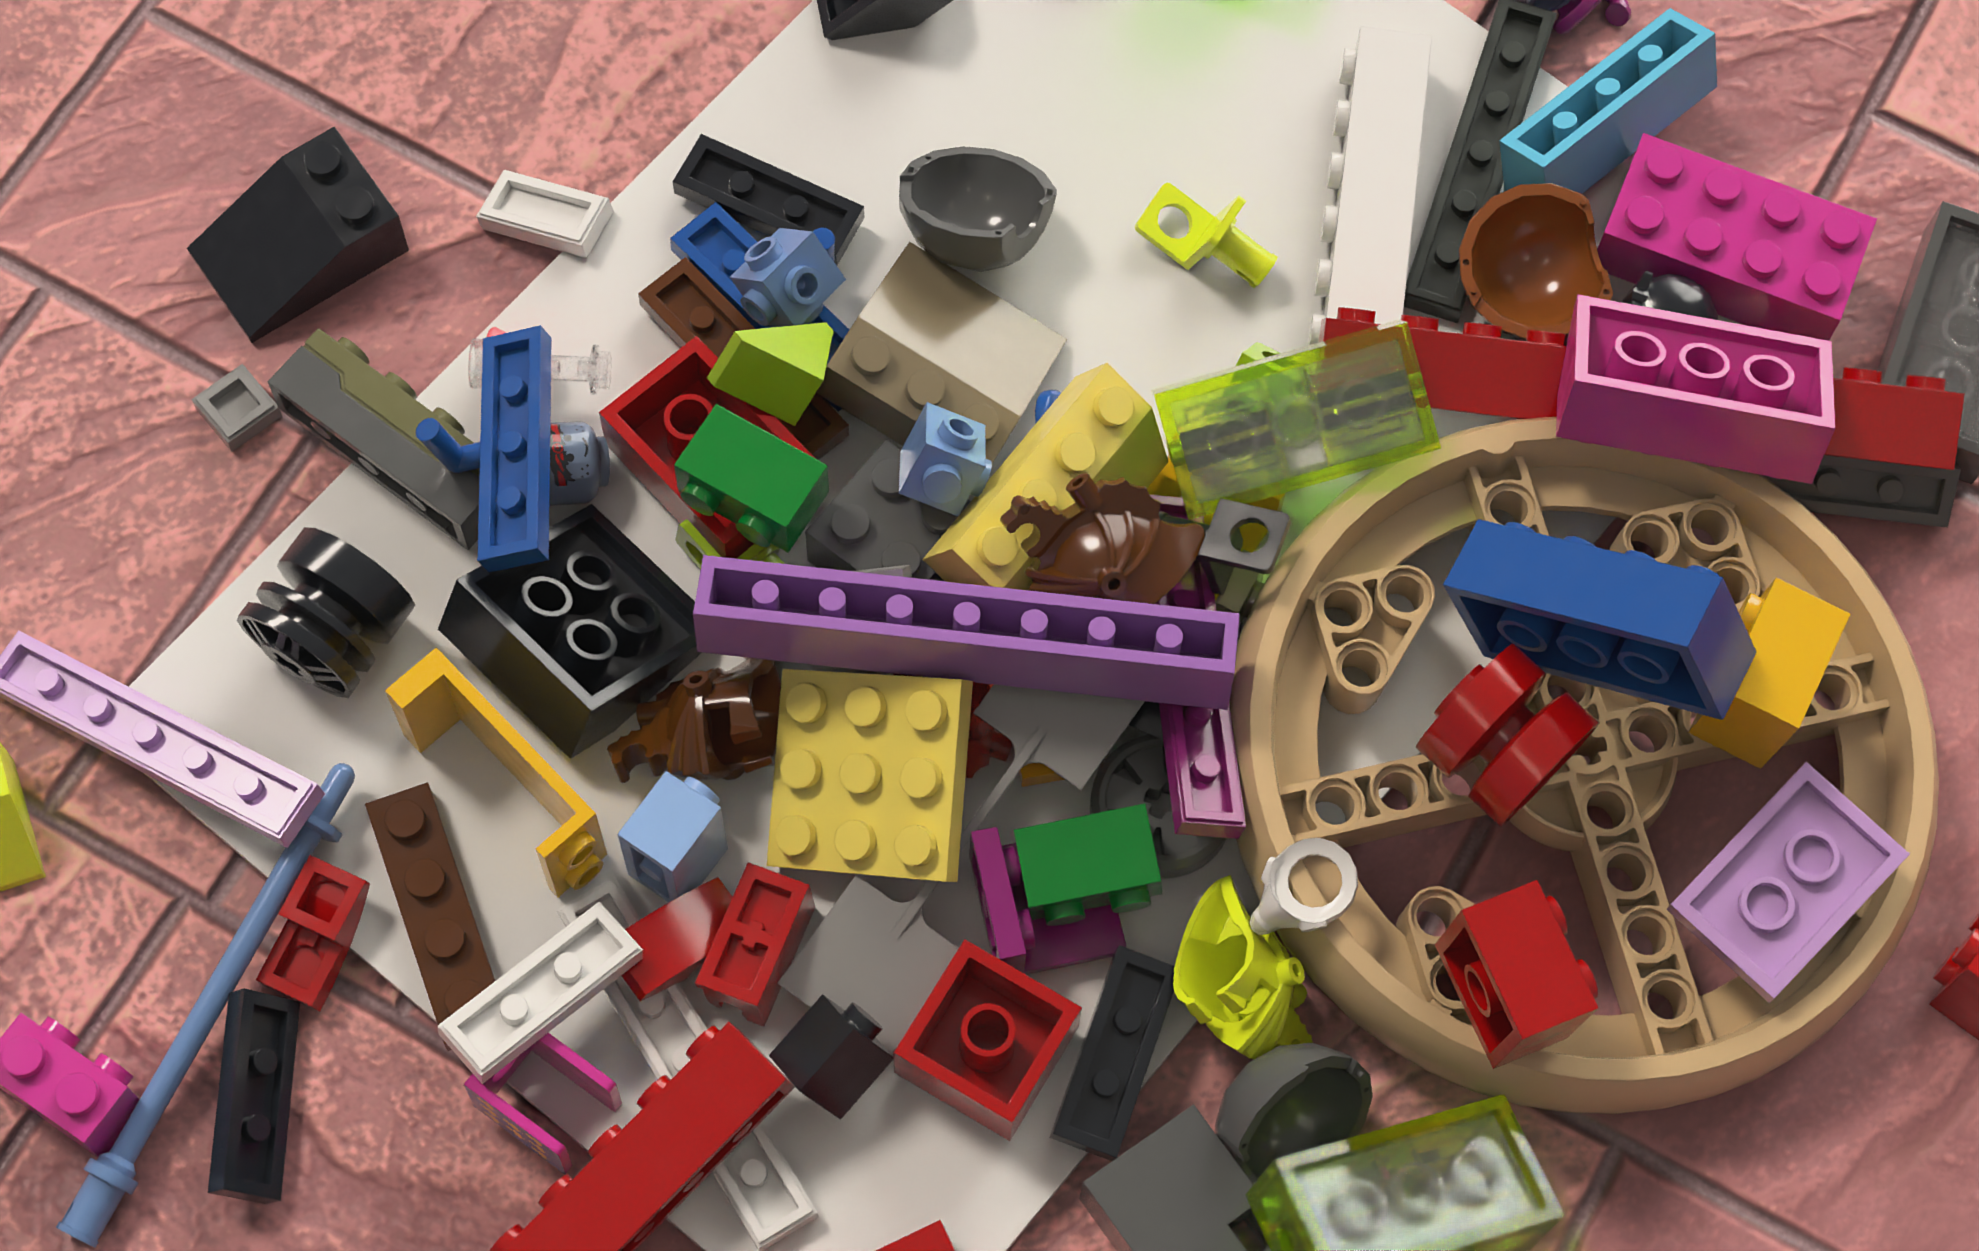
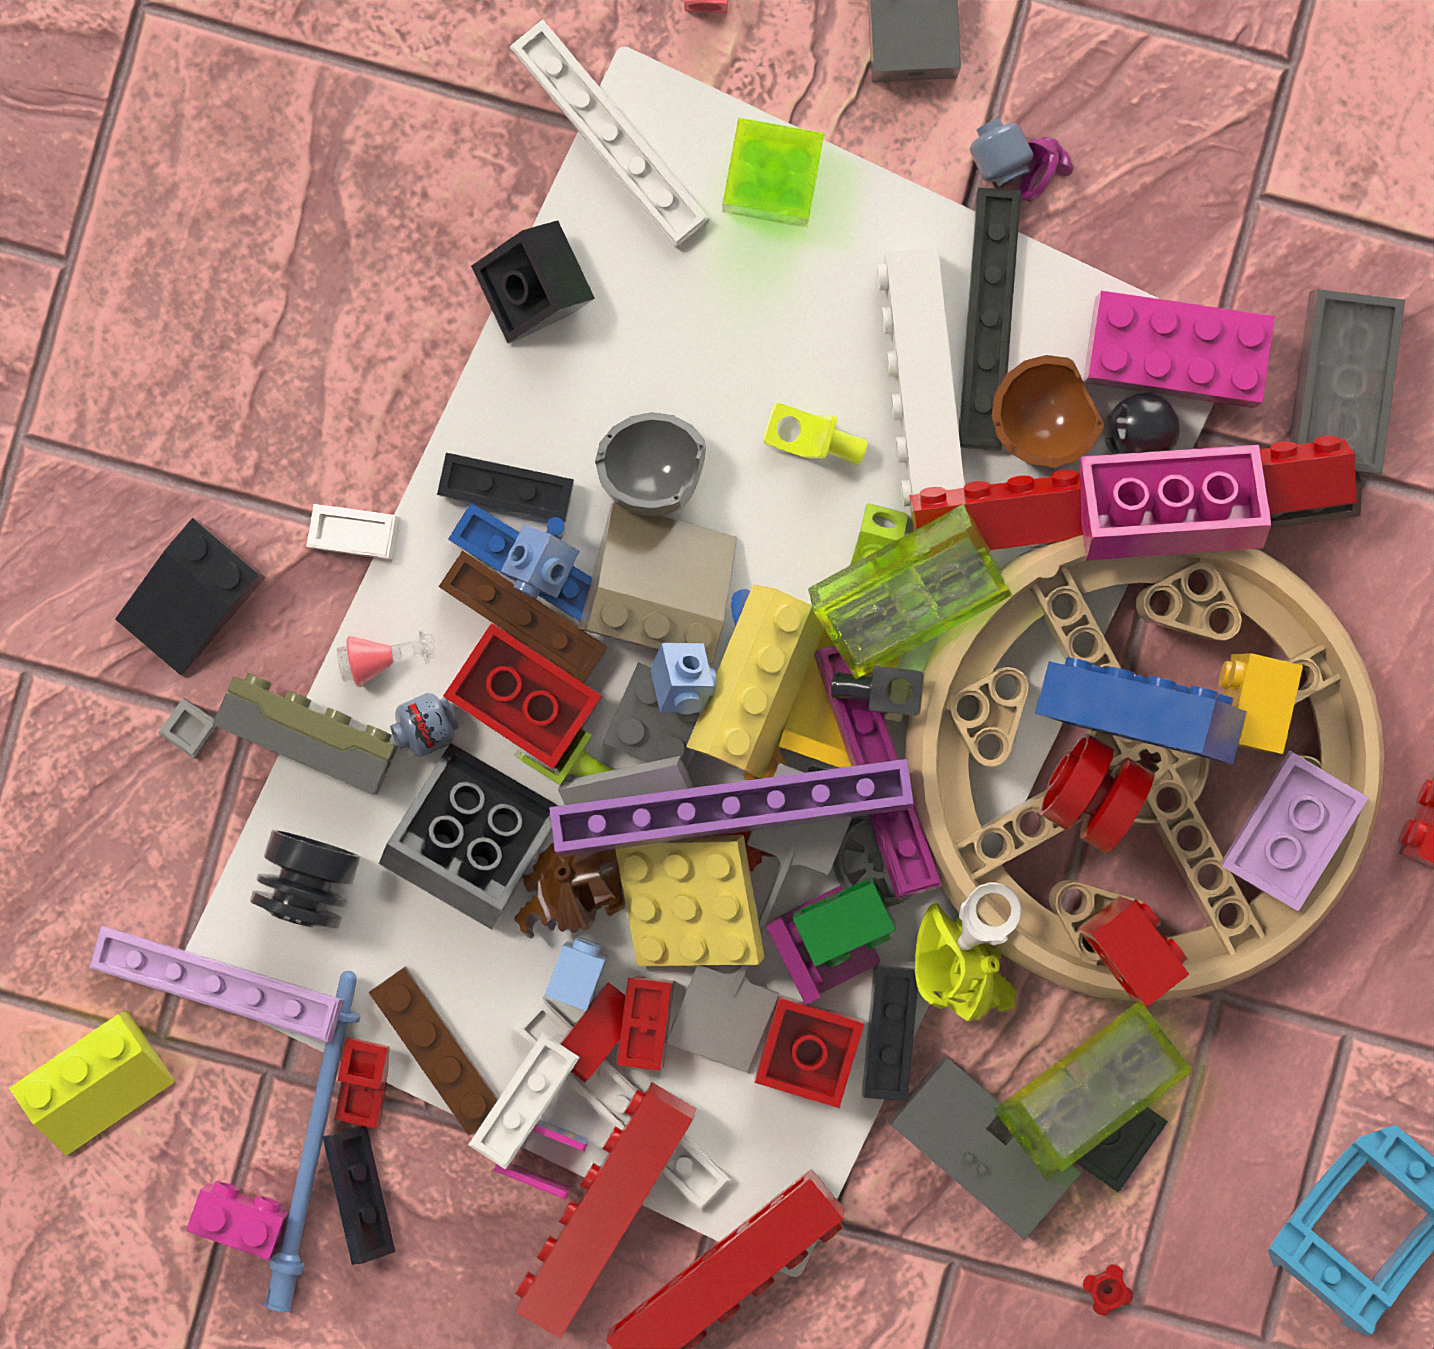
camera: 10 degrees left, 20 degrees up
yellow panel [385,648,607,898] -> none
blue plate [416,325,552,572] -> none
green brick [674,404,829,553] -> none
lime slope [707,322,833,426] -> none
black brick [769,994,894,1120] -> none
reddish brown helmet [1000,473,1205,604] -> none
dark grey cylinder [1215,1043,1373,1204] -> none
medium azure brick [1499,8,1717,194] -> none

